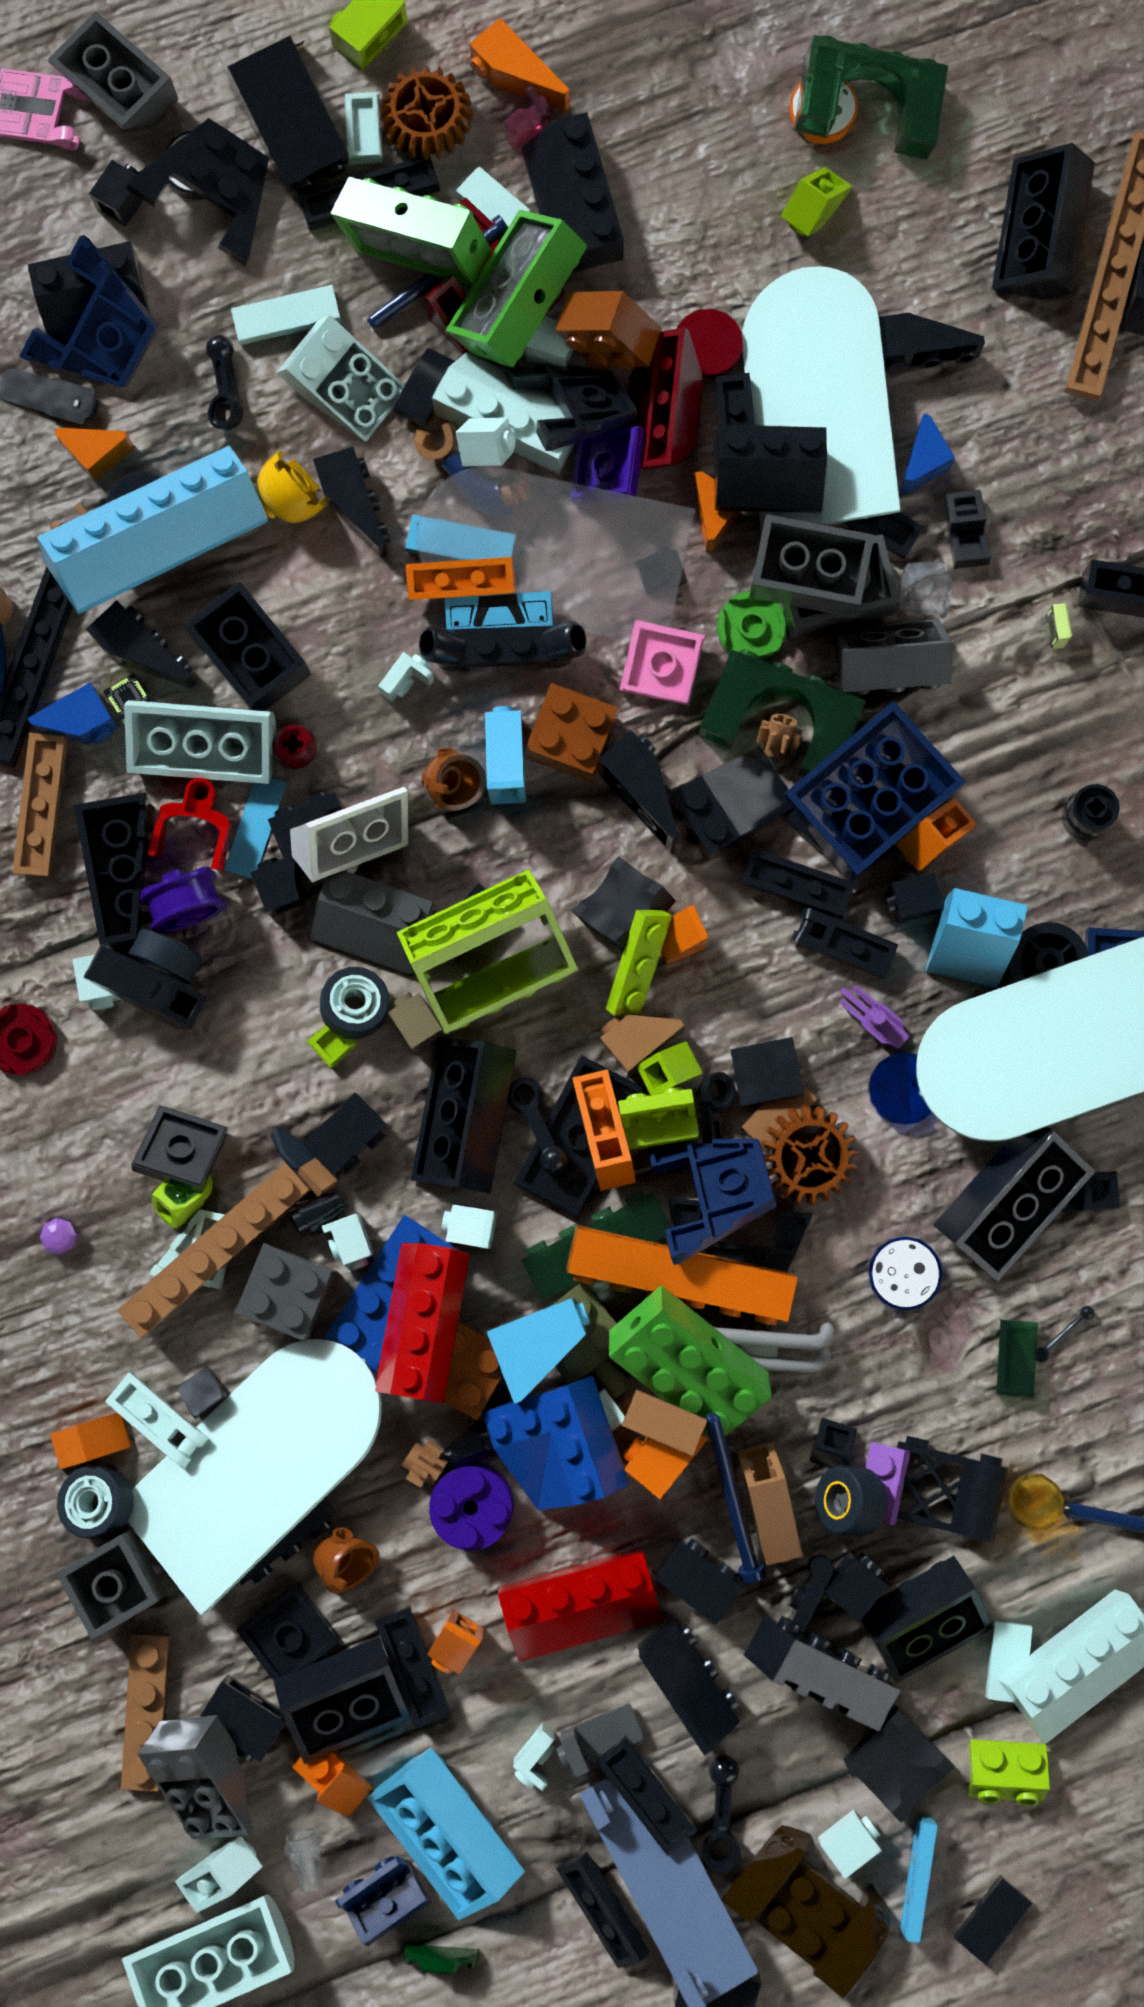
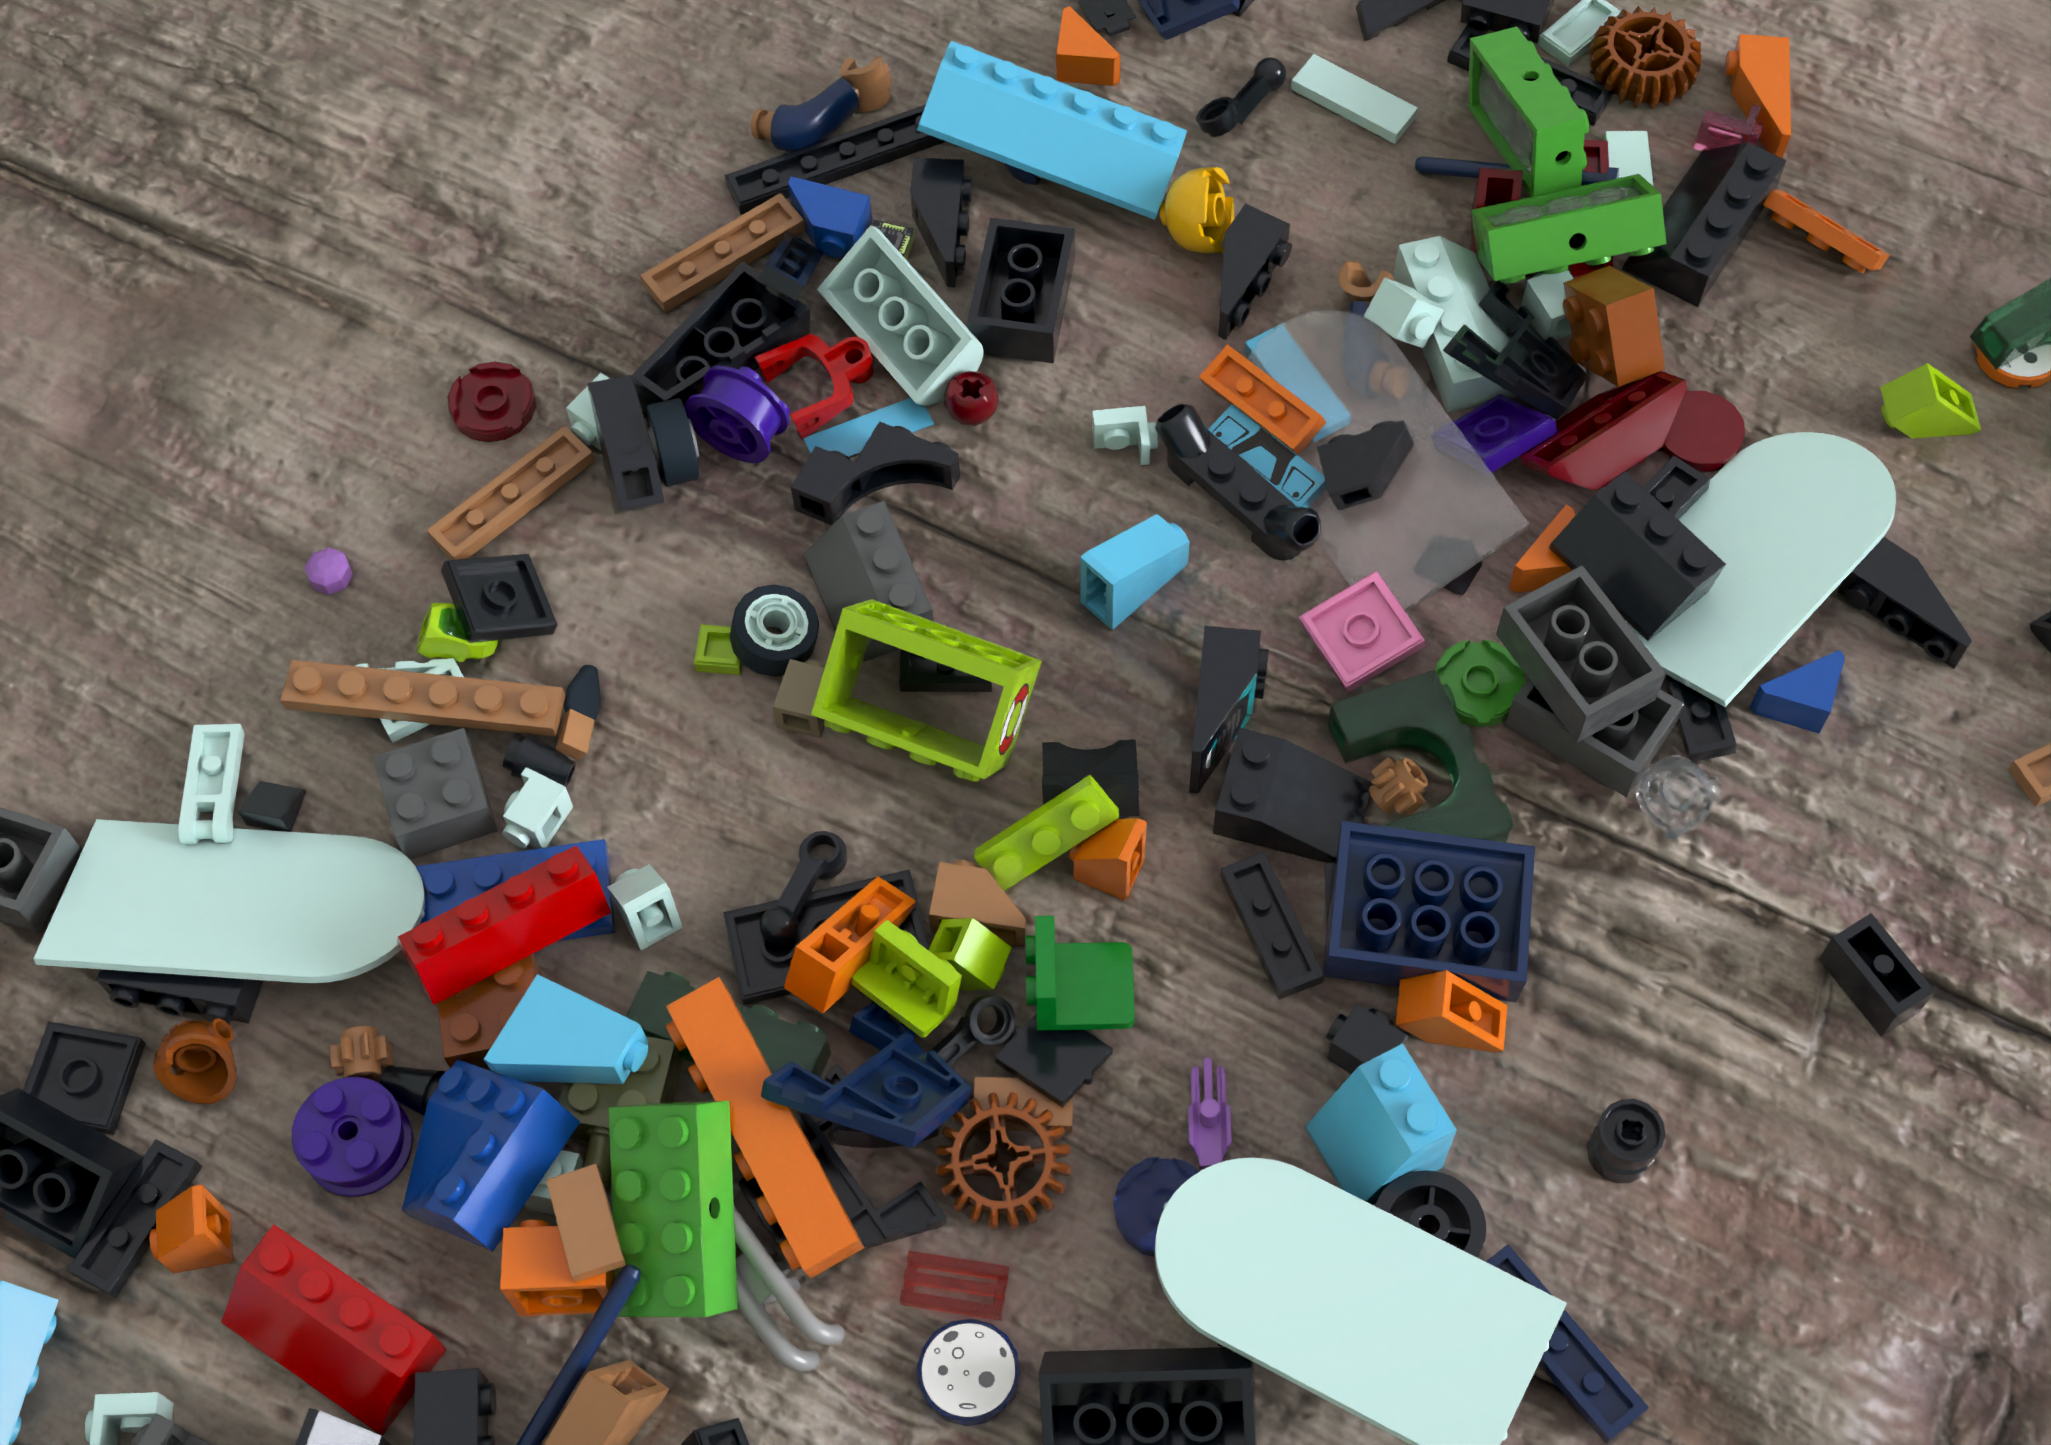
camera: 45 degrees right, 20 degrees down
orange slope [50,1412,132,1469] -> none
wheel [57,1466,134,1538] -> none
light aqua slope [276,315,405,442] -> none
white slope [290,787,408,882] -> none
black brick [303,1092,389,1177] -> none
black slope [393,348,455,427] -> none
black slope [411,1038,517,1194] -> none
dark orange helmet [422,748,487,811] -> none
dark orange brick [525,683,618,783] -> none
black plate [790,907,899,980] -> none
dark grey slope [833,619,952,695] -> none
black slope [945,489,991,569] -> none
yellowish green tile [1046,603,1072,649] -> none
none -> medium nougat plate [427,425,595,560]
none -> black plate [758,231,824,301]
none -> clear red tile [900,1251,1010,1321]
none -> green bracket [1025,916,1135,1030]
none -> black slope [1317,420,1414,511]
none -> orange plate [1763,190,1890,273]

